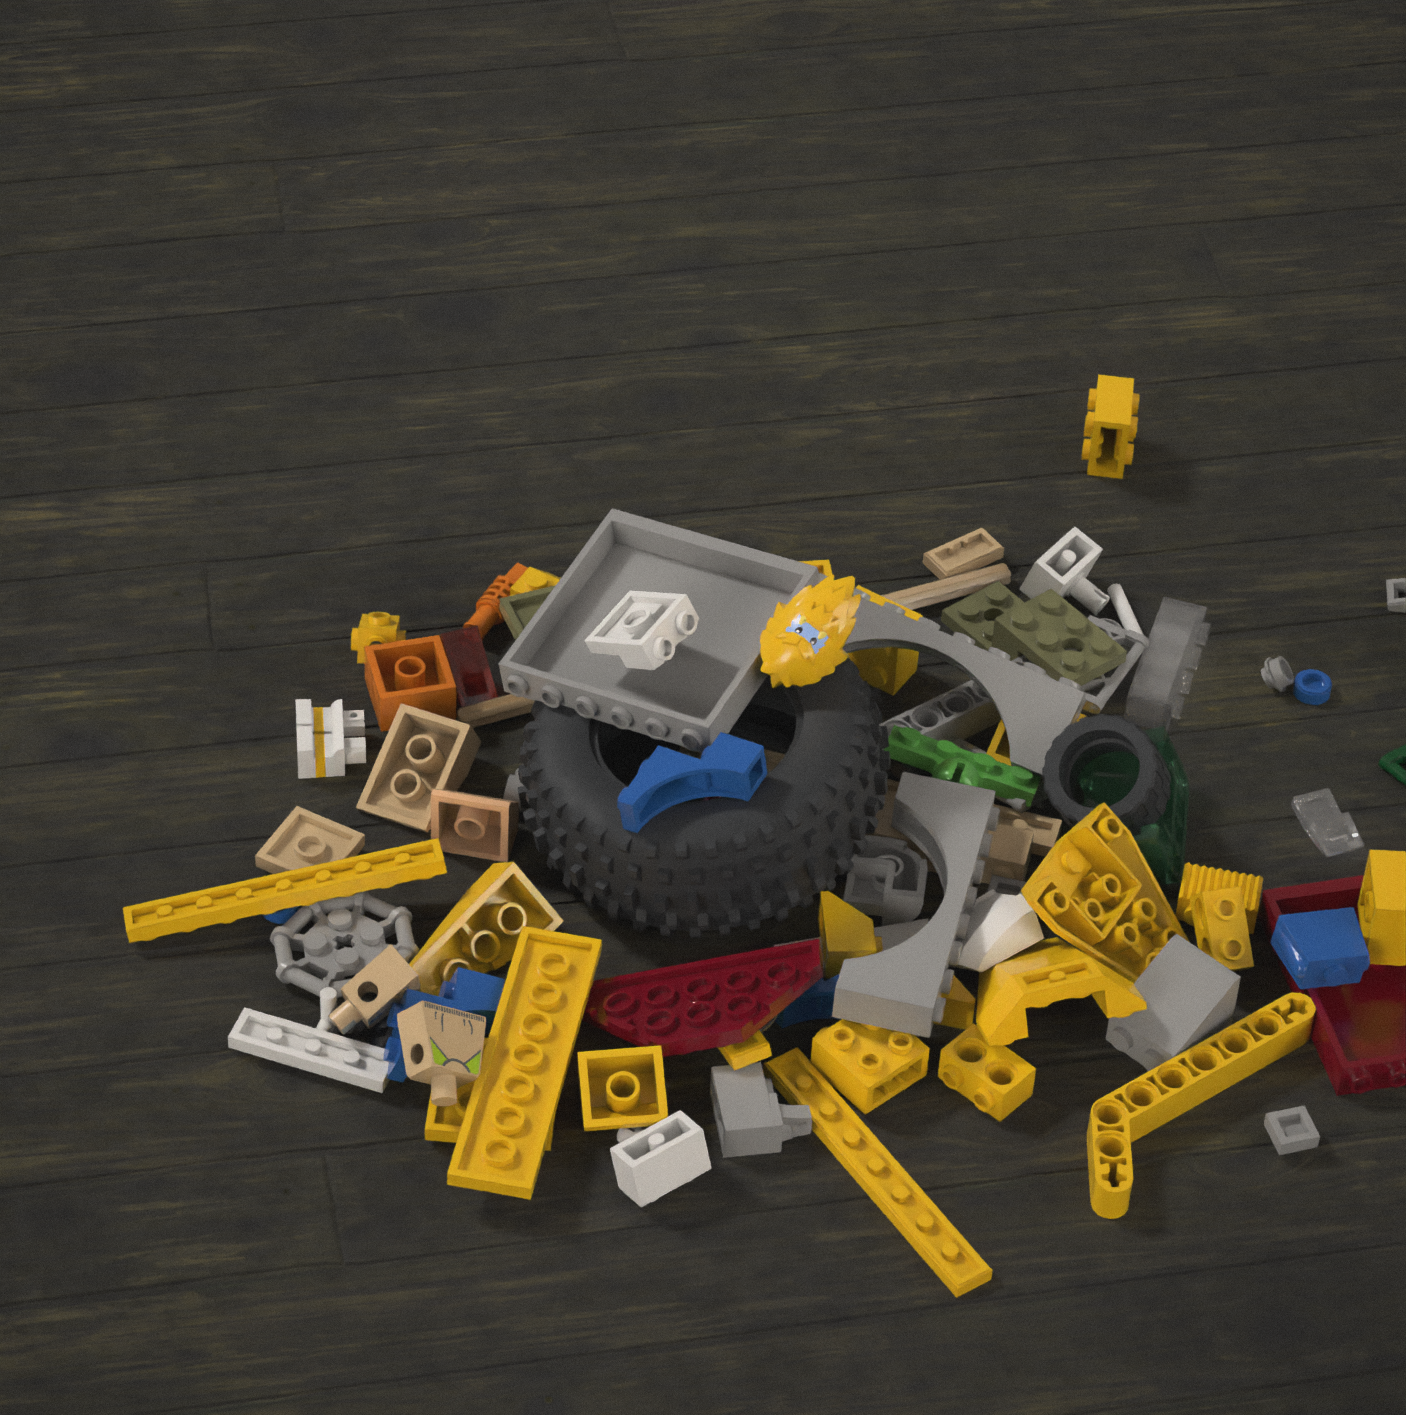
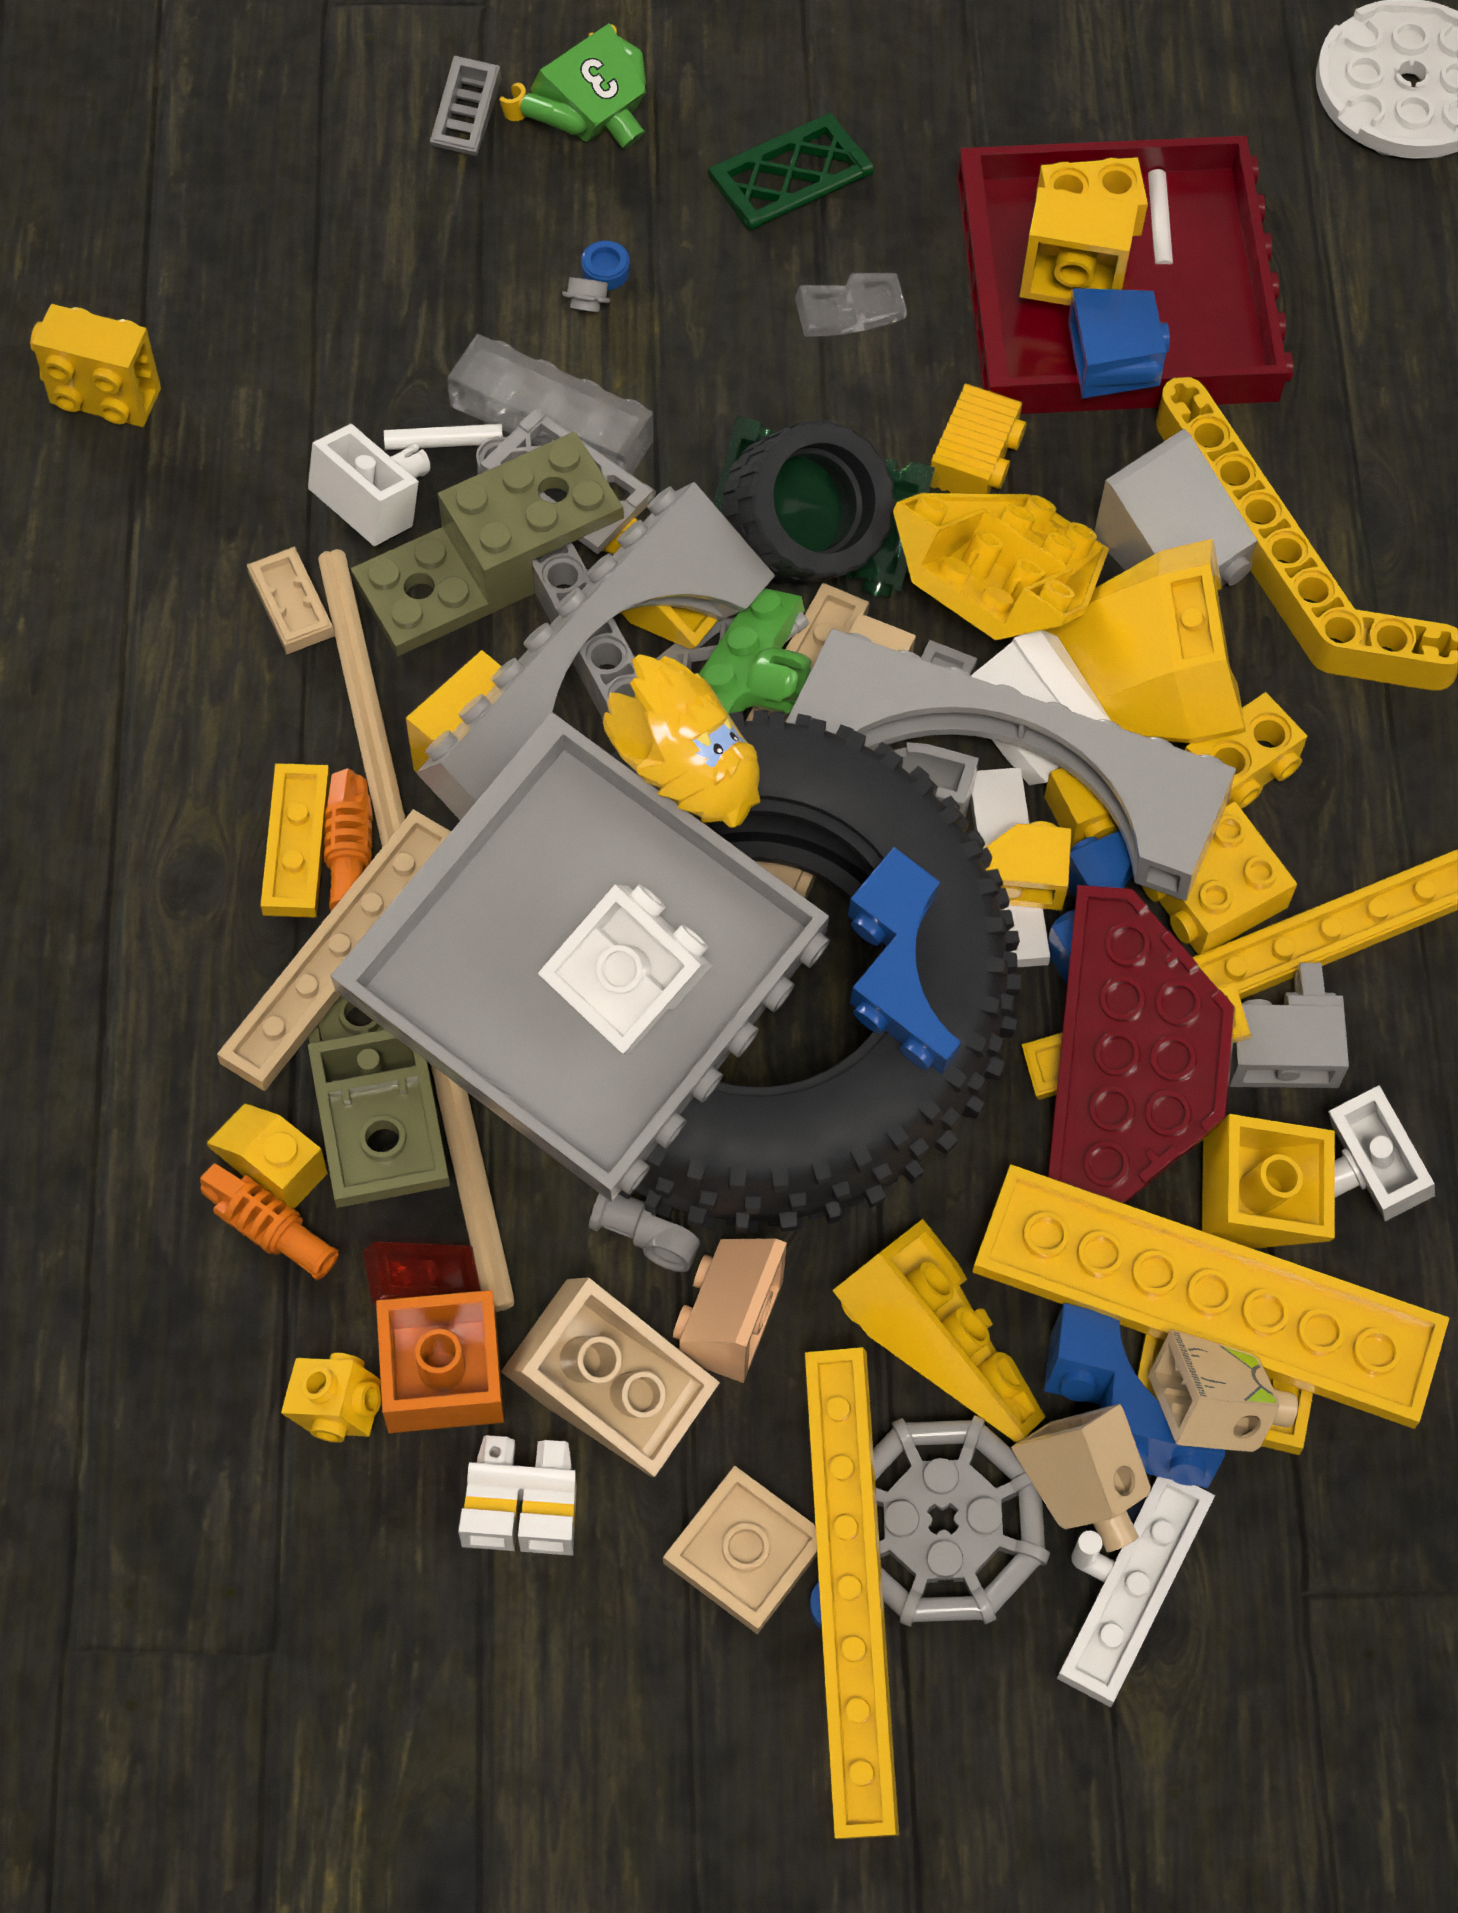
camera: 80 degrees left, 20 degrees up
yellow brick [1190,886,1254,972] -> none
light grey plate [1264,1105,1320,1155] -> none

